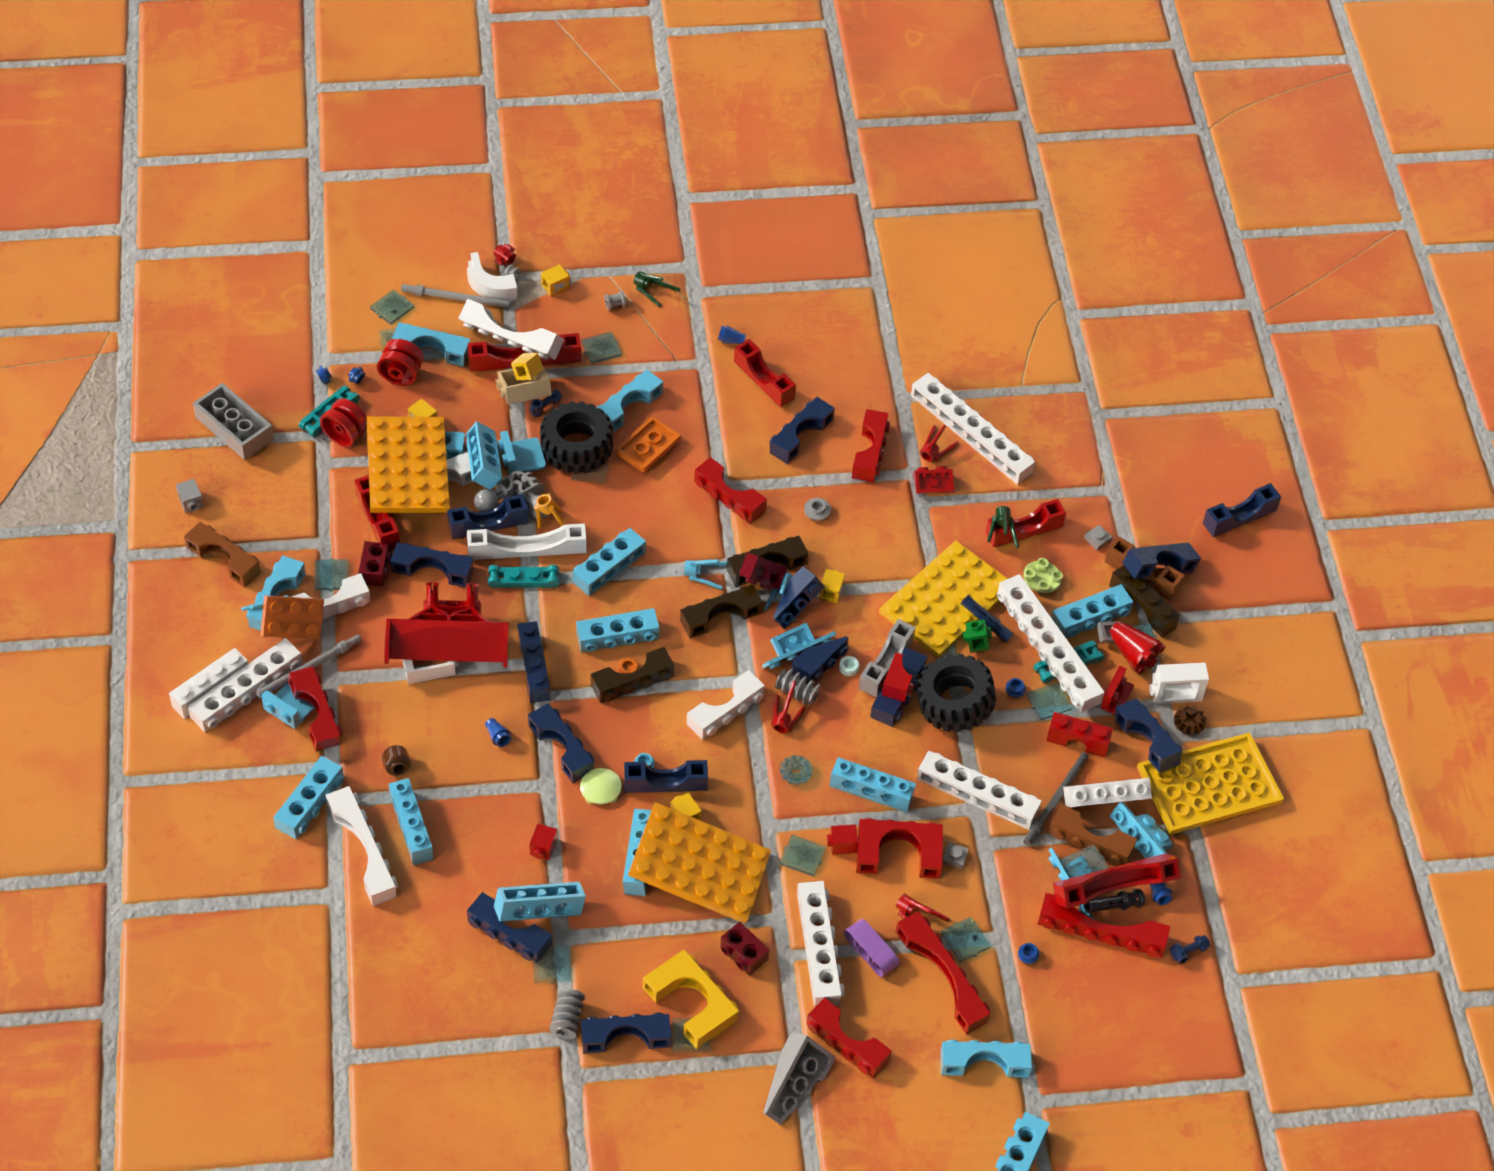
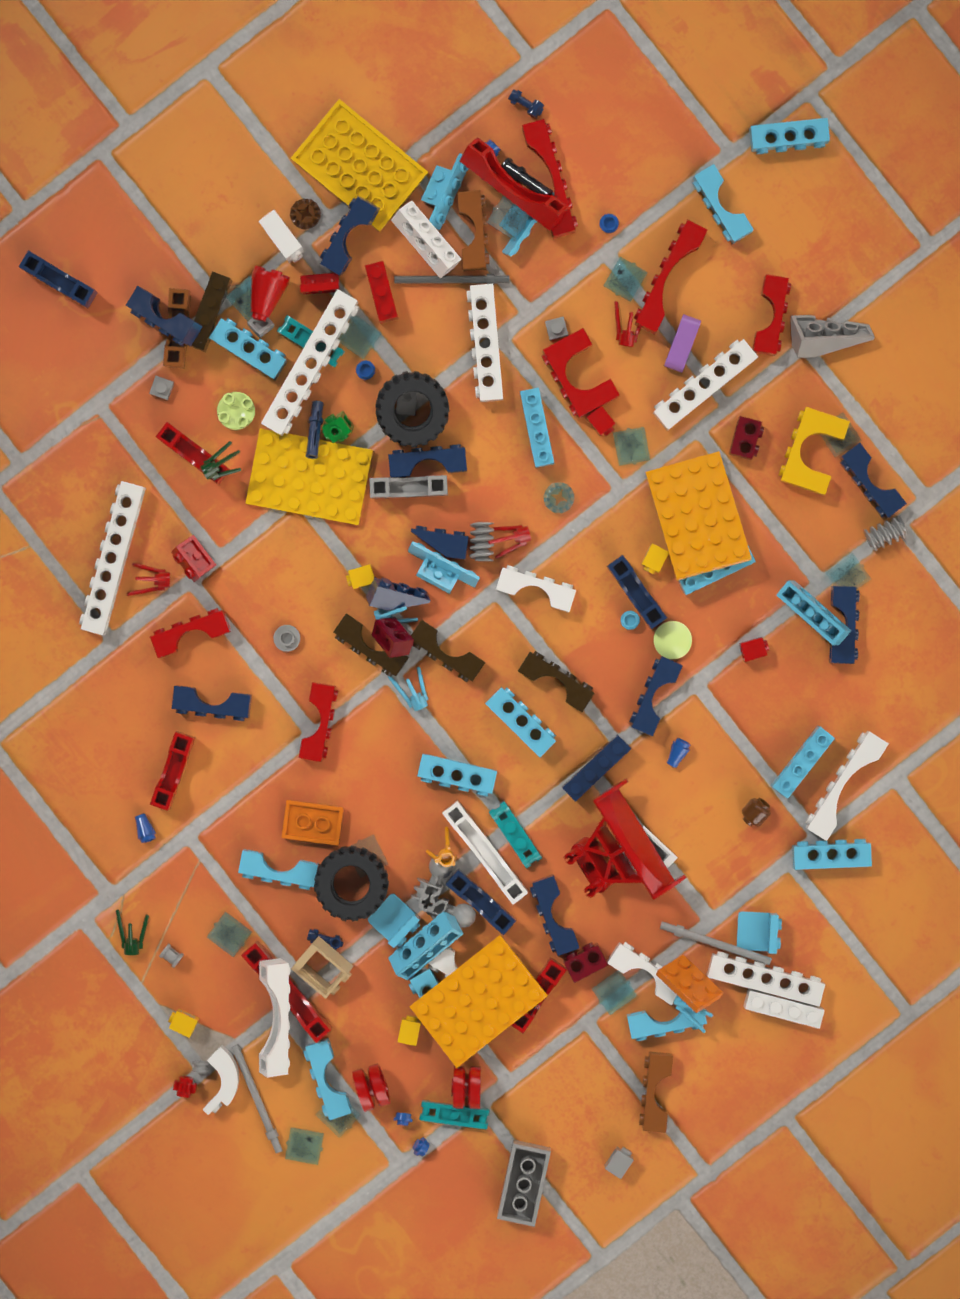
camera: 120 degrees left, 35 degrees up
red arch [288,666,342,752] -> none
yellow brick [511,353,544,380] -> none
orange tile [619,658,639,674] -> none
light aqua tile [839,656,859,677] -> none
red arch [882,652,915,702] -> none

